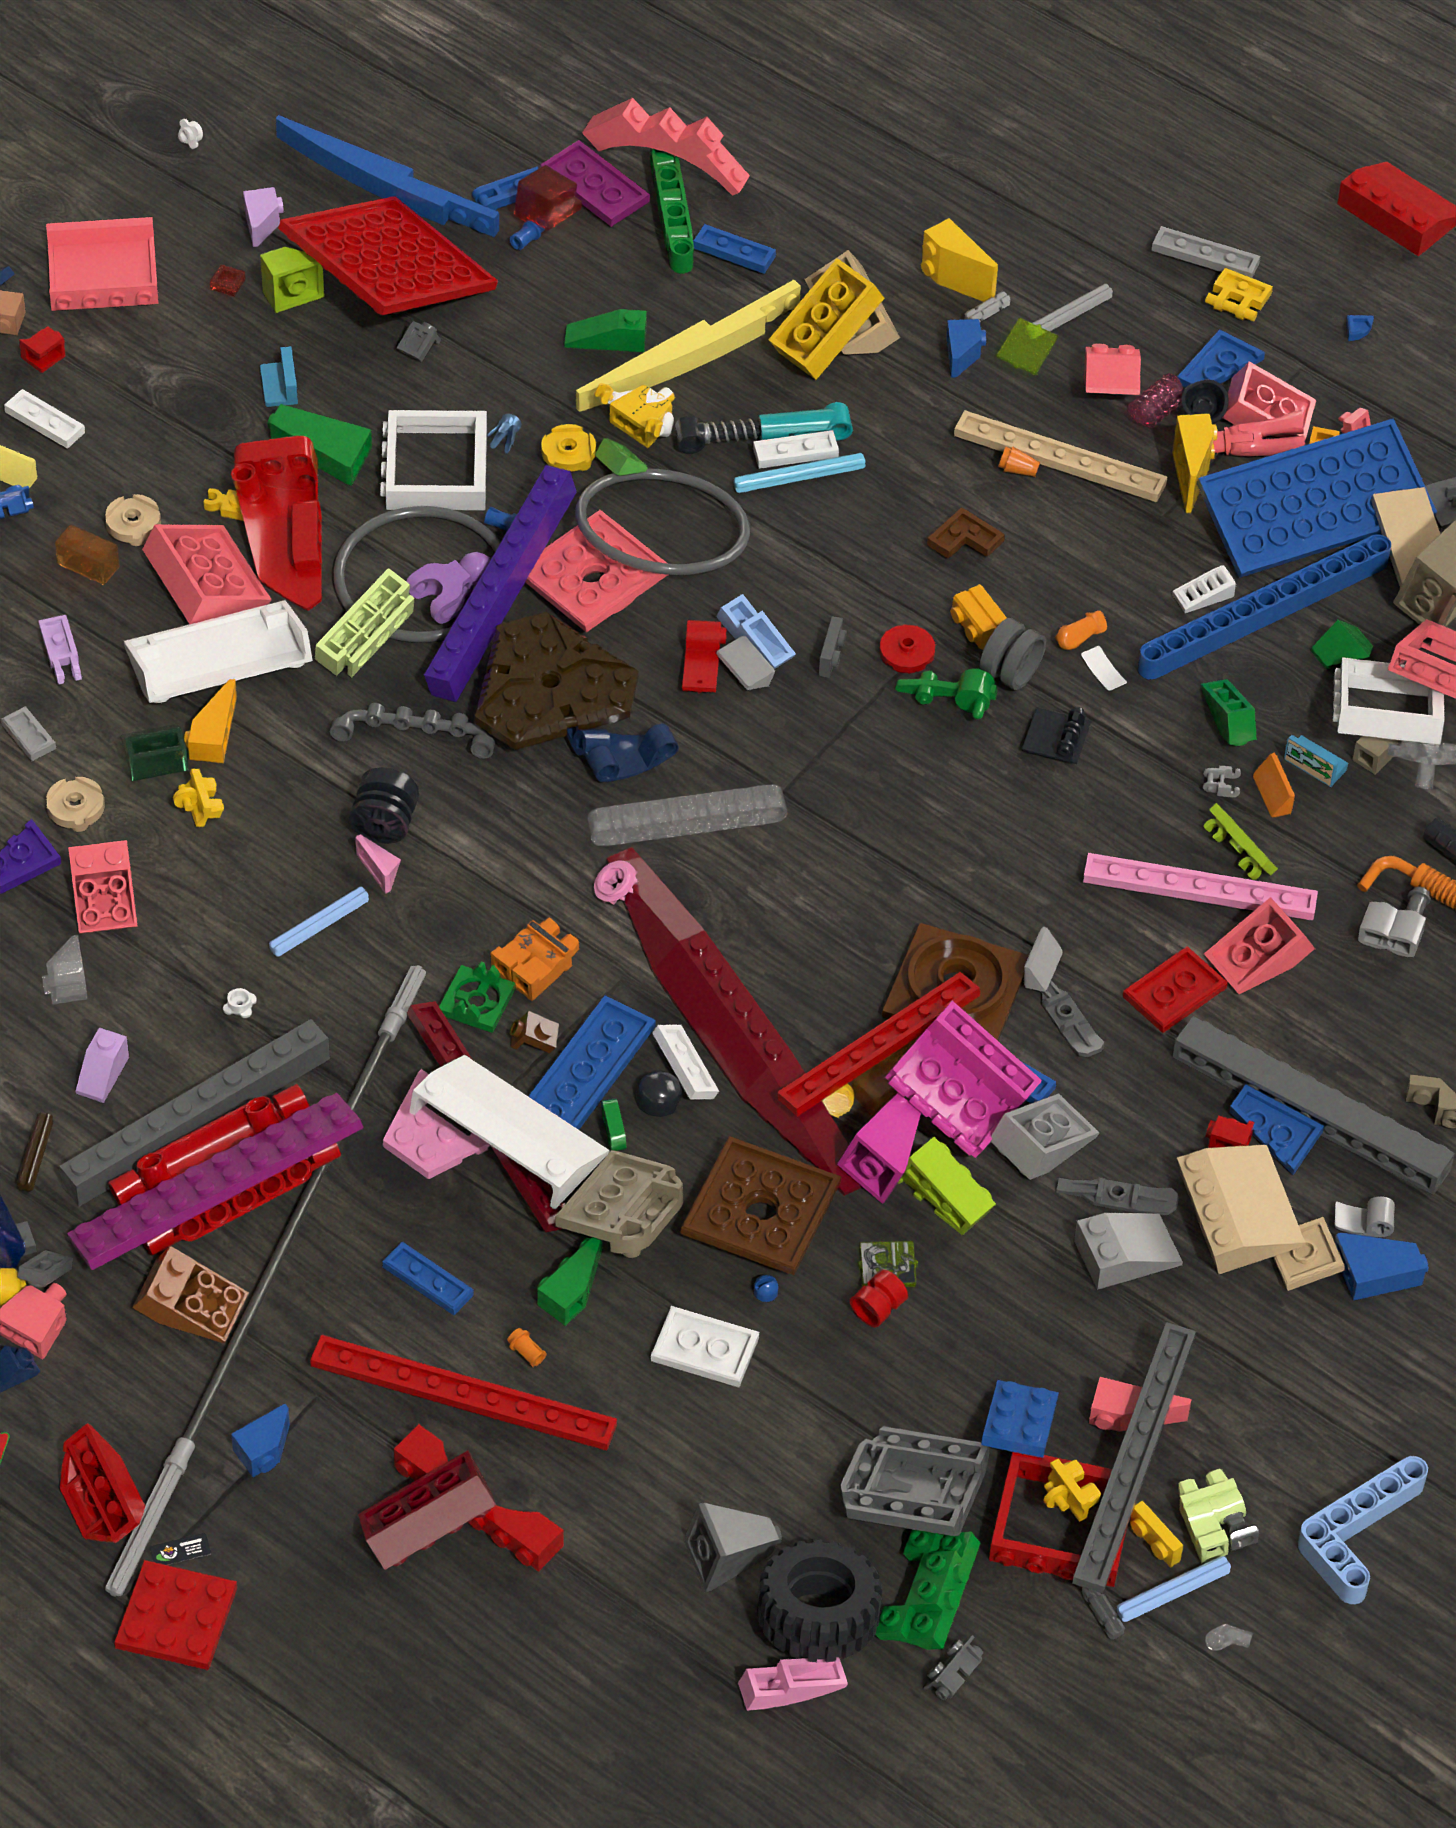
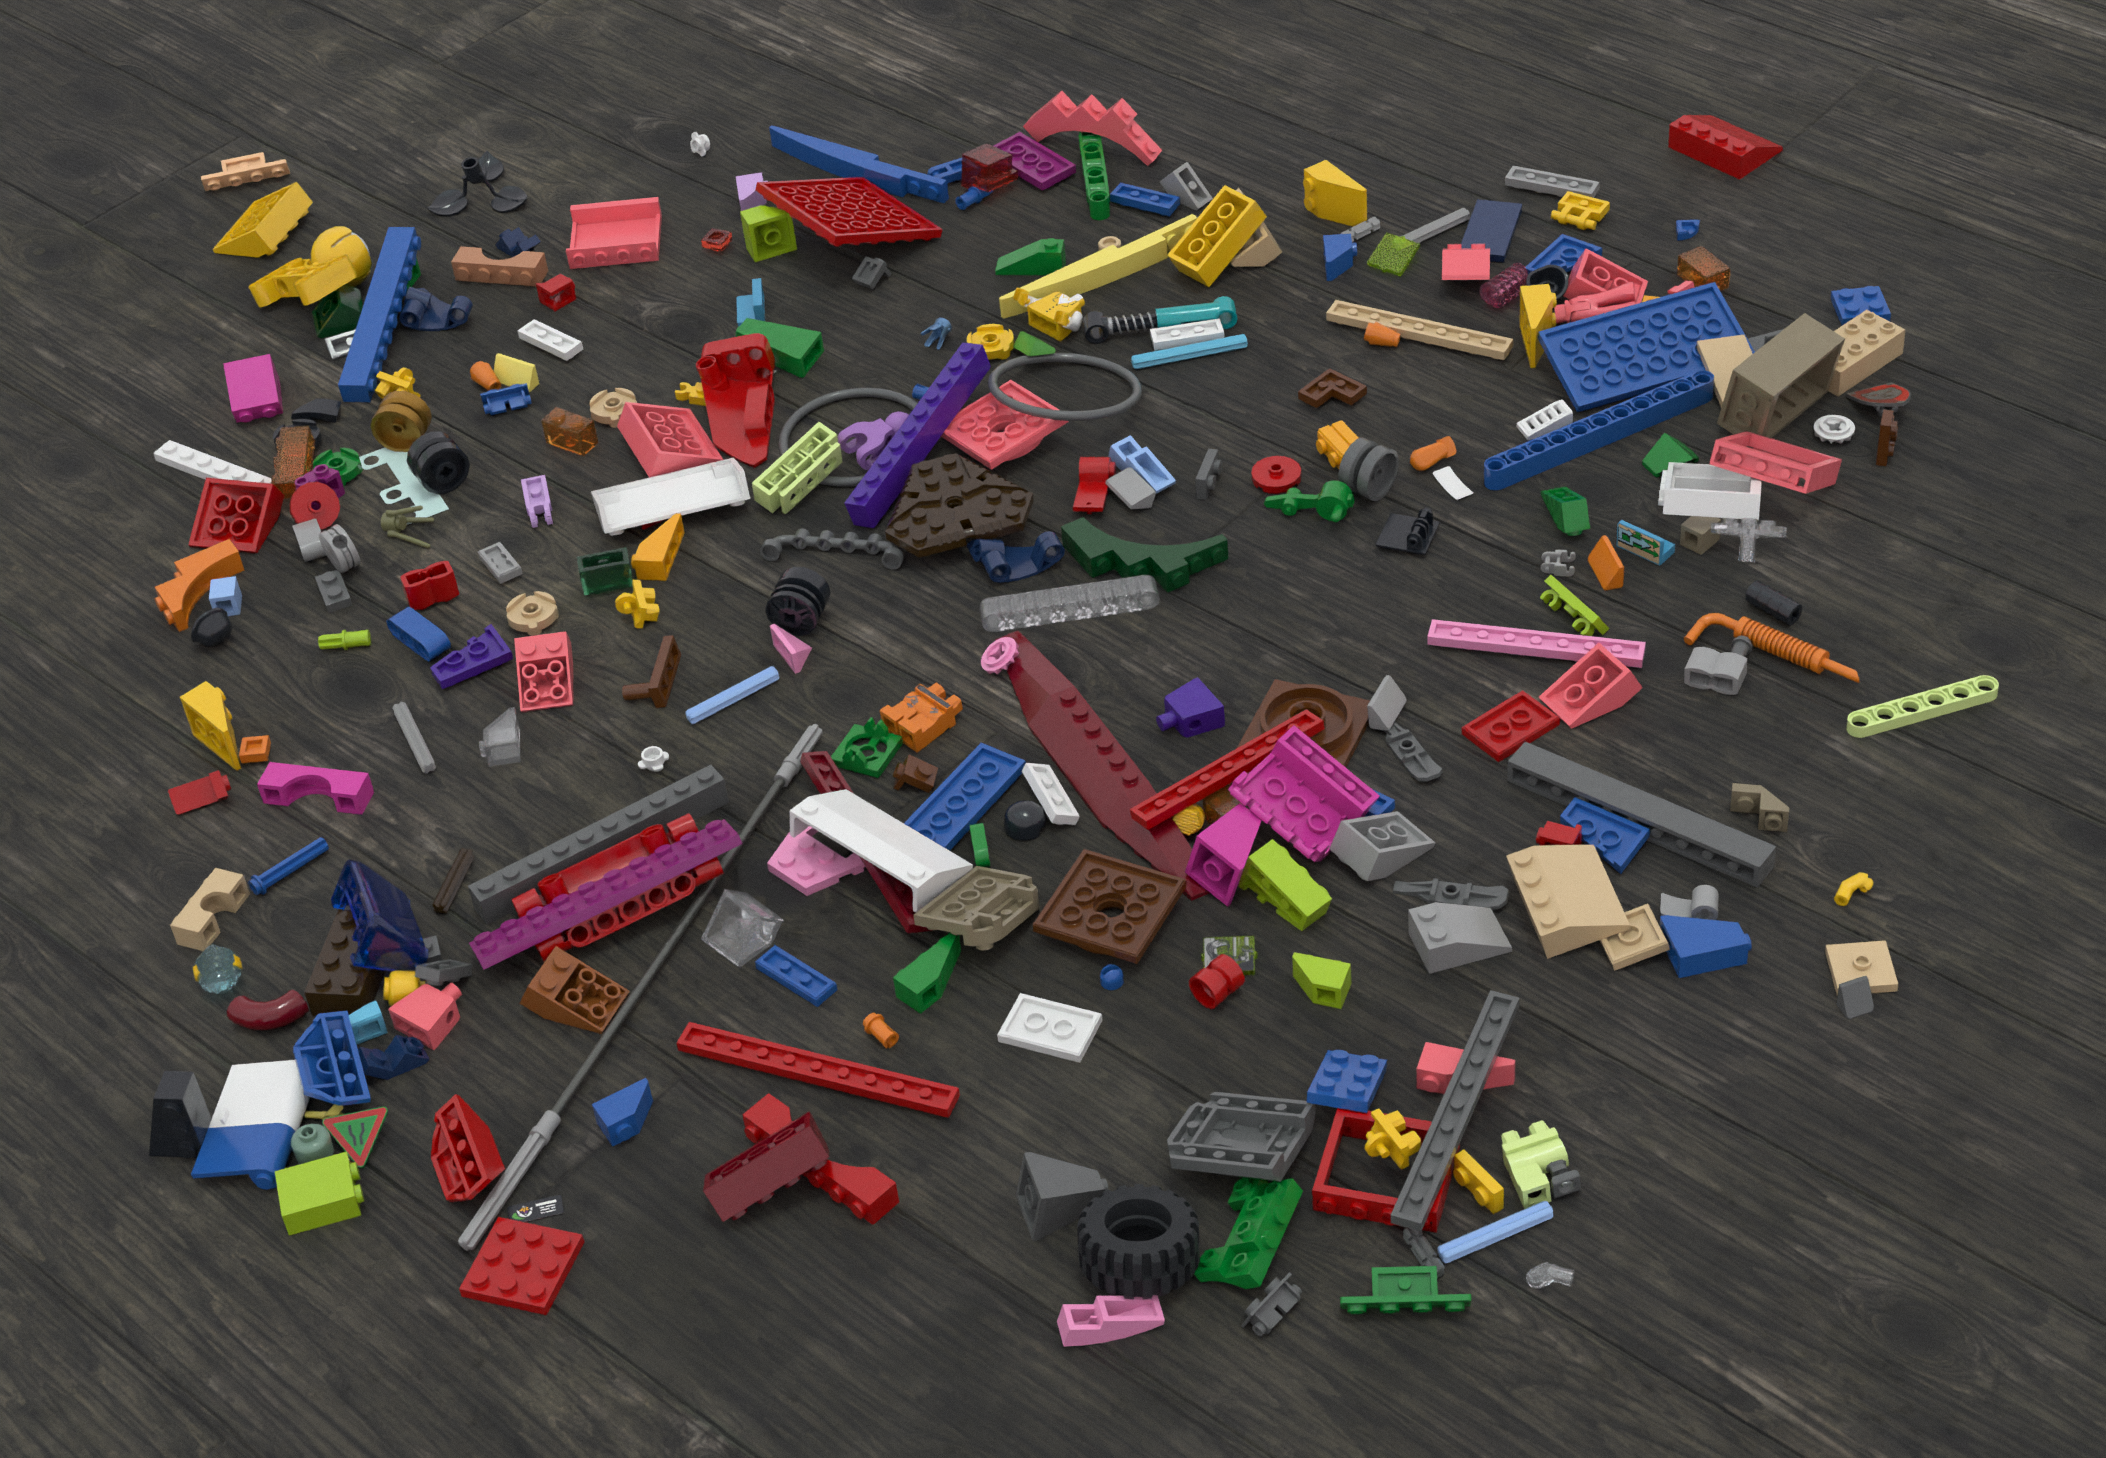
camera: 10 degrees right, 10 degrees down
lavender slope [76,1028,129,1103] -> none
white window [381,410,487,510] -> none
light blue beam [1298,1456,1428,1604] -> none
none -> reddish brown piece [622,635,681,708]
none -> clear slope [701,889,783,967]
none -> dark green arch [1061,517,1229,593]
none -> tan tile [1098,236,1121,251]
none -> dark purple torso [1156,677,1225,738]
none -> light grey slope [1160,162,1213,210]
none -> lime slope [1292,952,1351,1009]
none -> green bracket [1340,1266,1471,1314]
none -> dark blue tile [1461,199,1522,263]
none -> clear orange brick [1677,246,1730,291]

